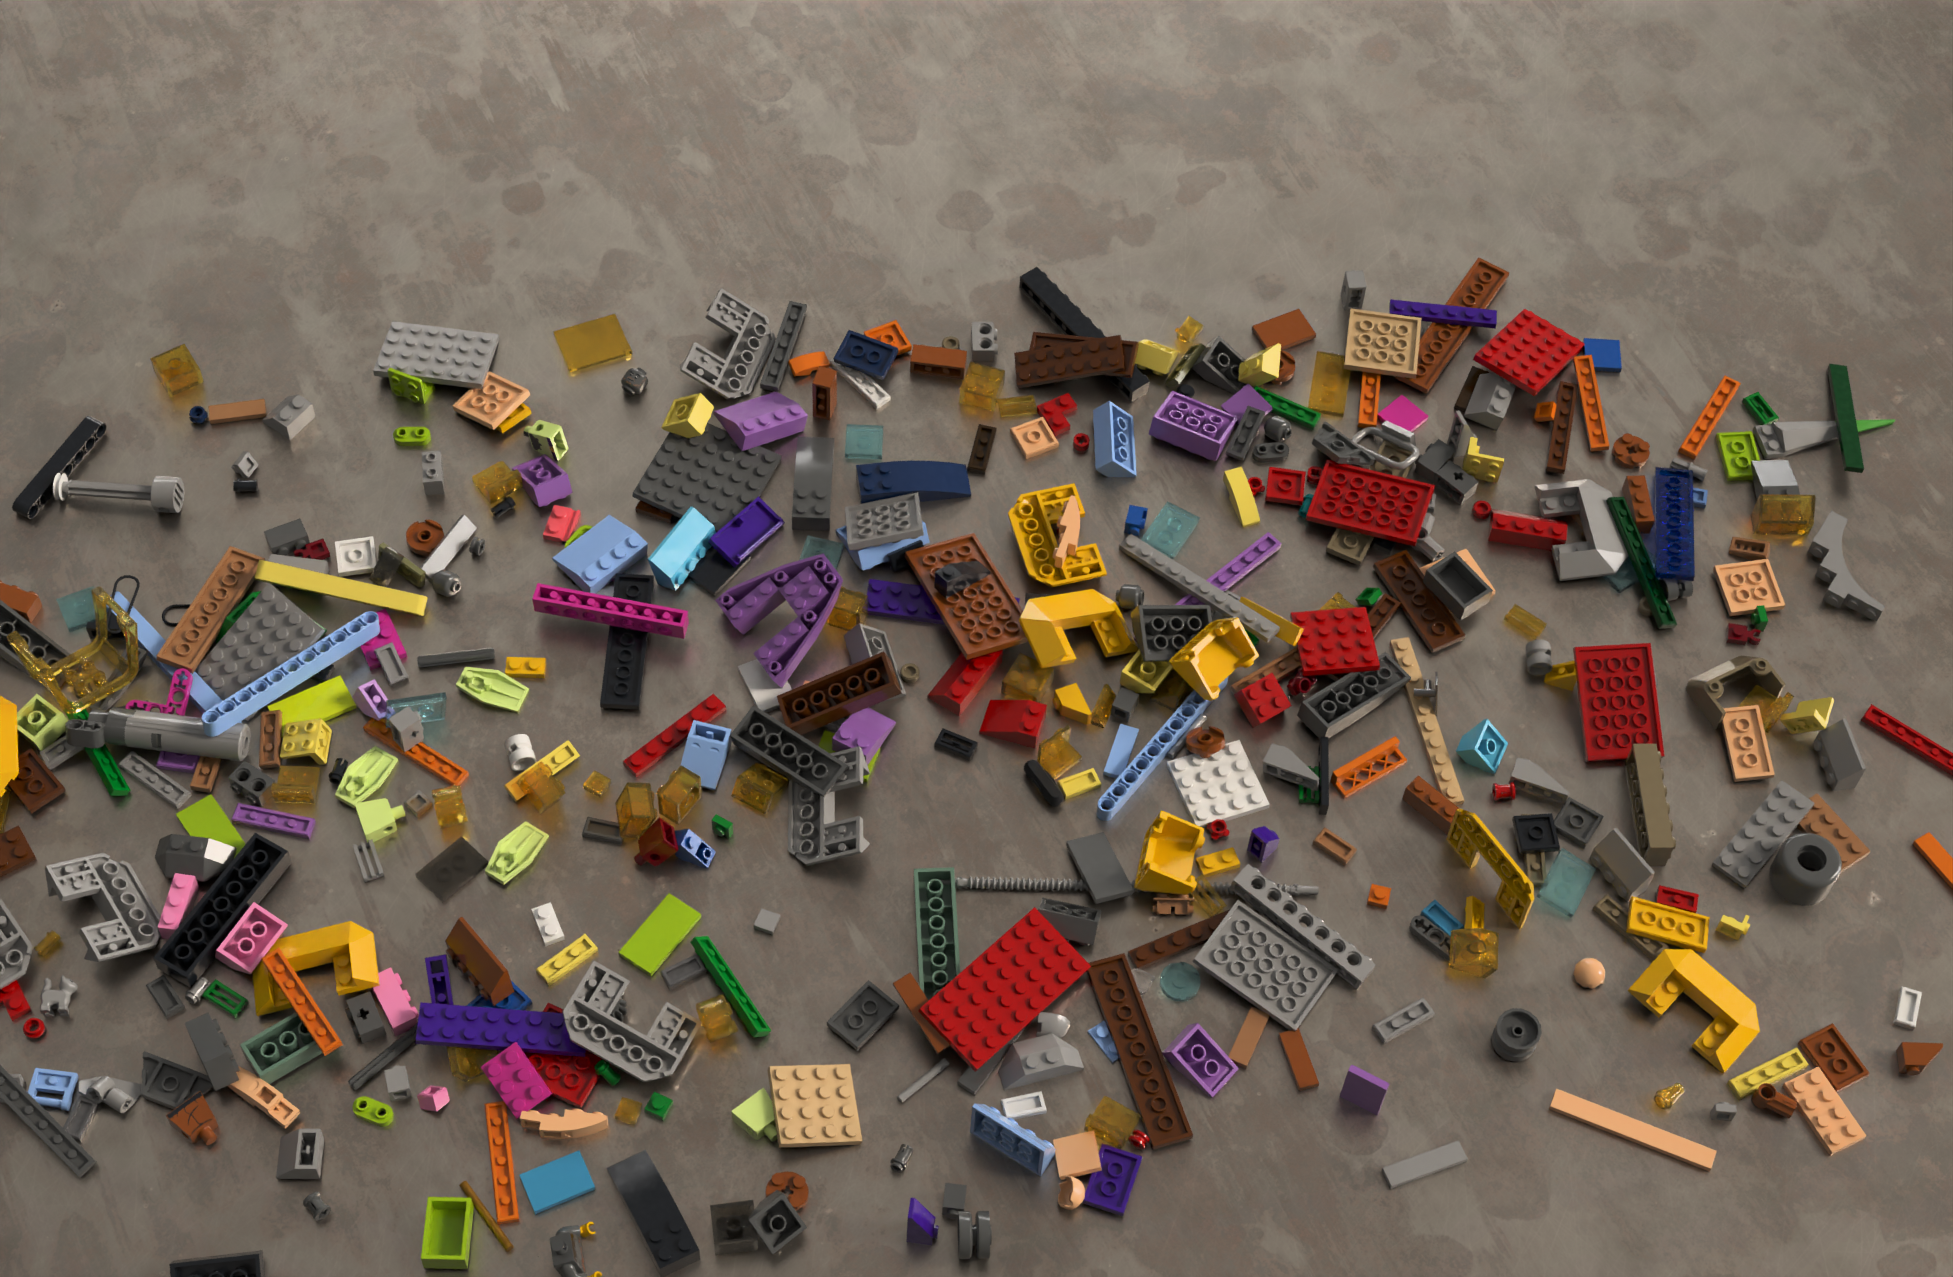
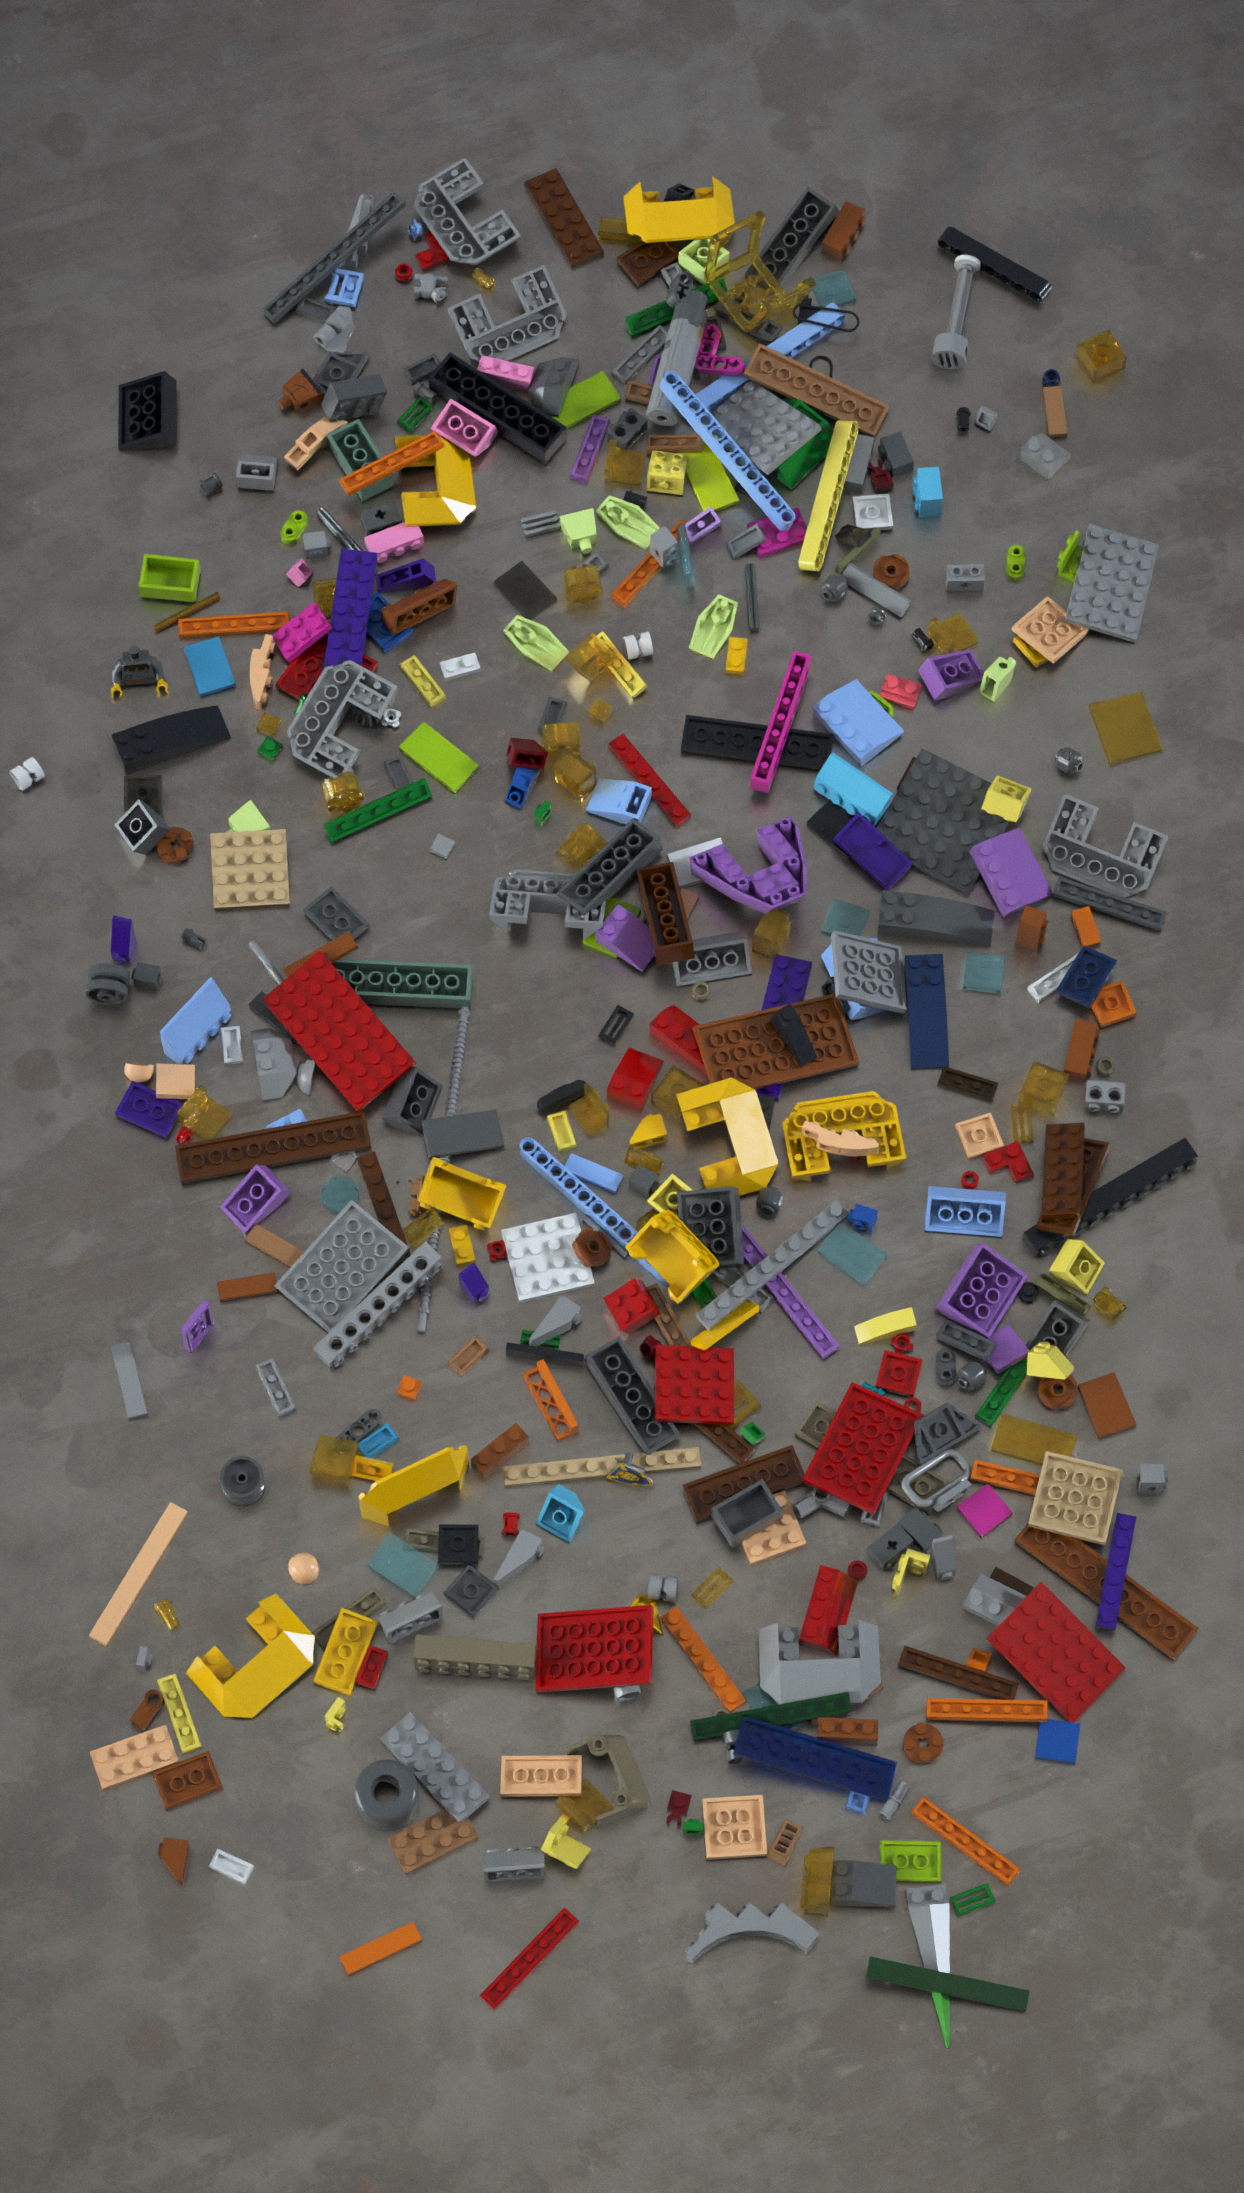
camera: 100 degrees right, 10 degrees up
none -> orange plate [660,1606,746,1713]
none -> medium azure brick [912,467,943,518]

